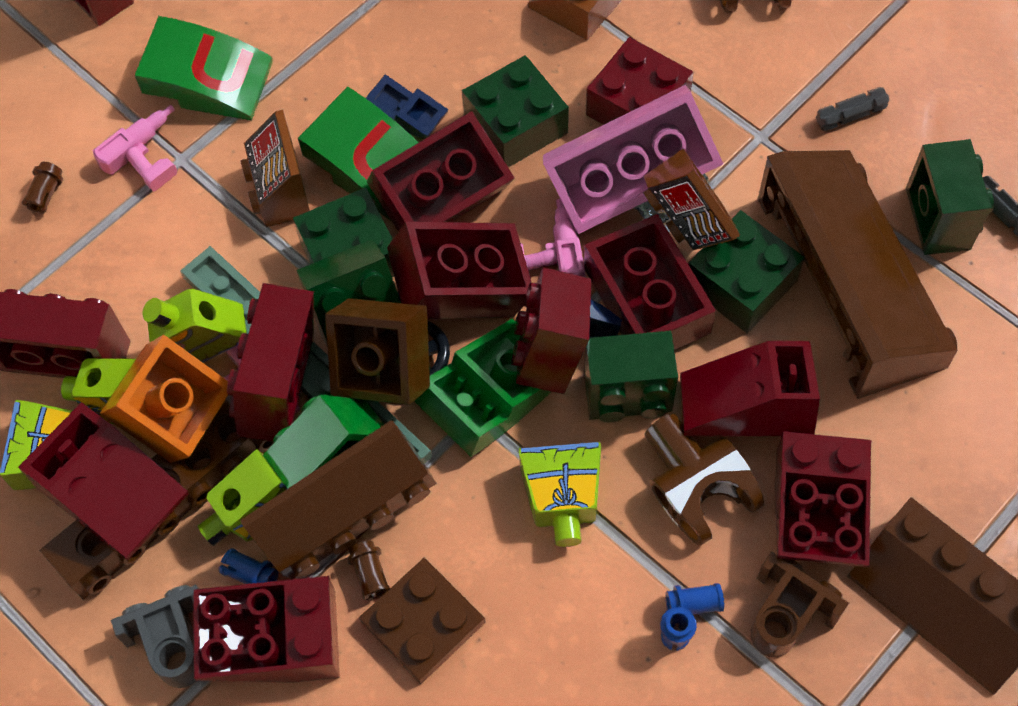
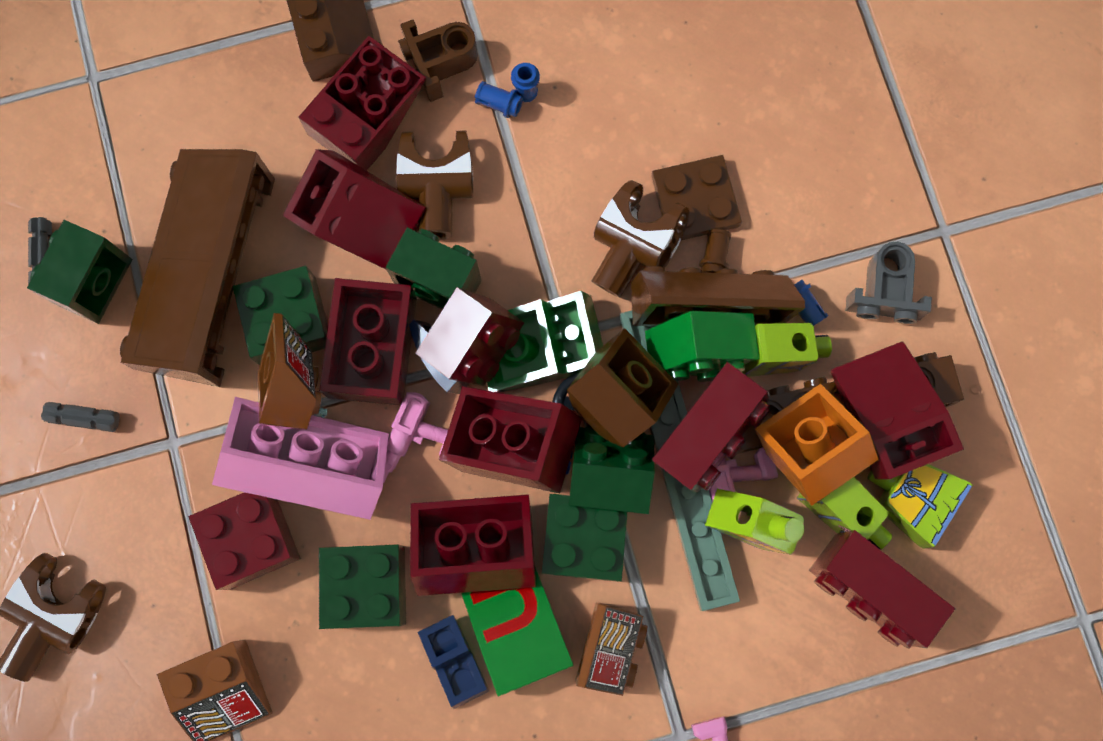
camera: 150 degrees left, 15 degrees up
dark red slope [193,576,340,682] -> none
torso [519,442,601,547] -> none
none -> reddish brown connector [591,180,689,298]

